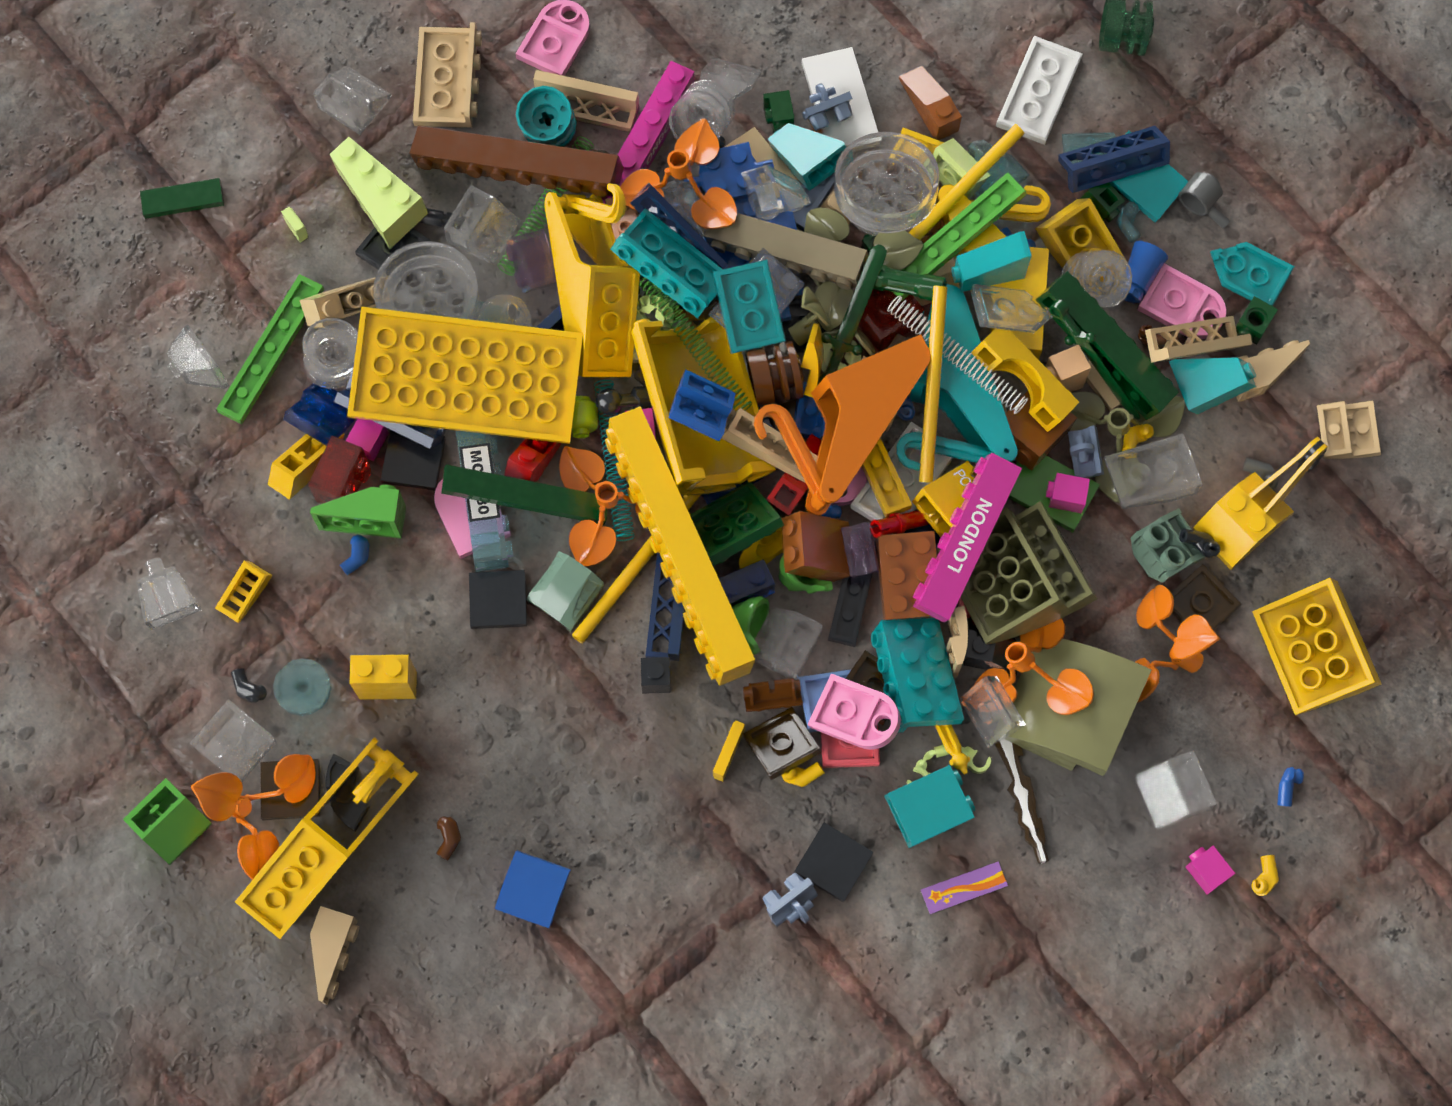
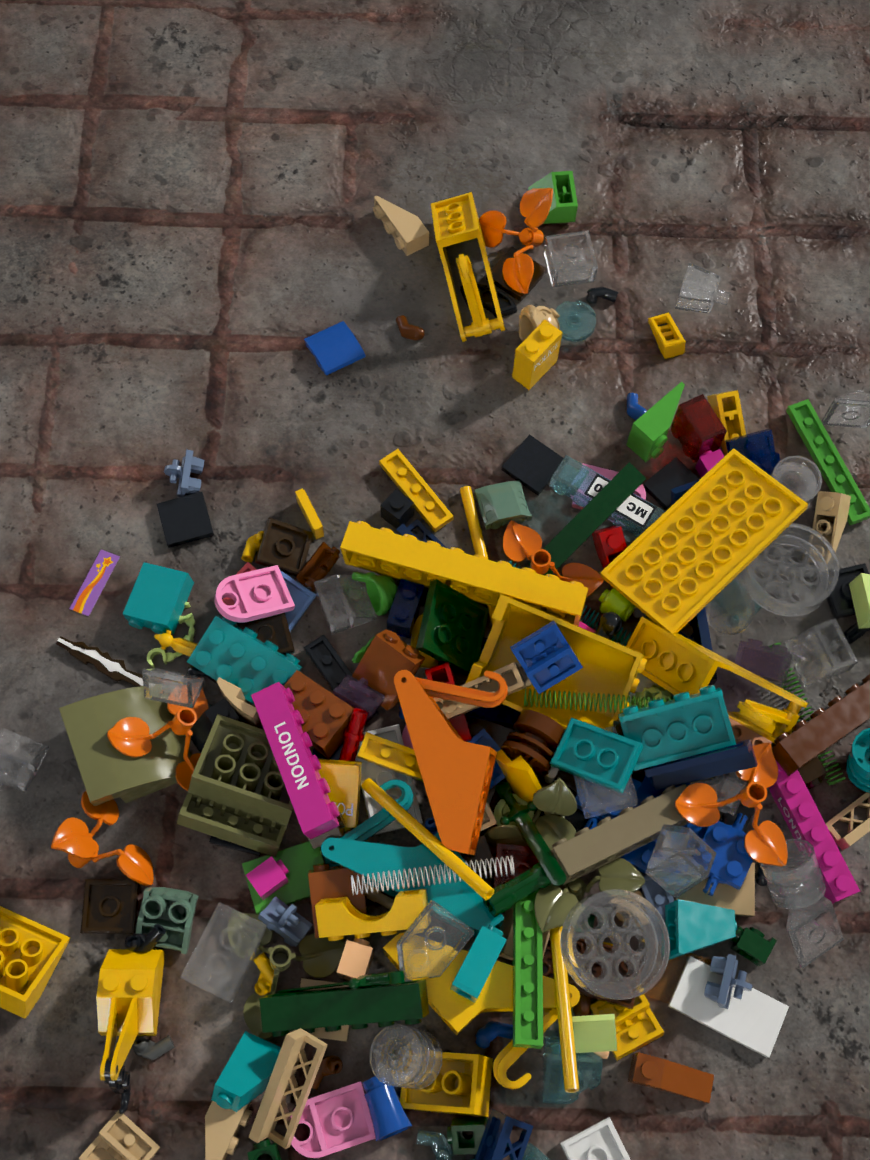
camera: 130 degrees right, 5 degrees down
none -> yellow plate [379,449,454,532]
none -> tan helmet [519,305,560,342]

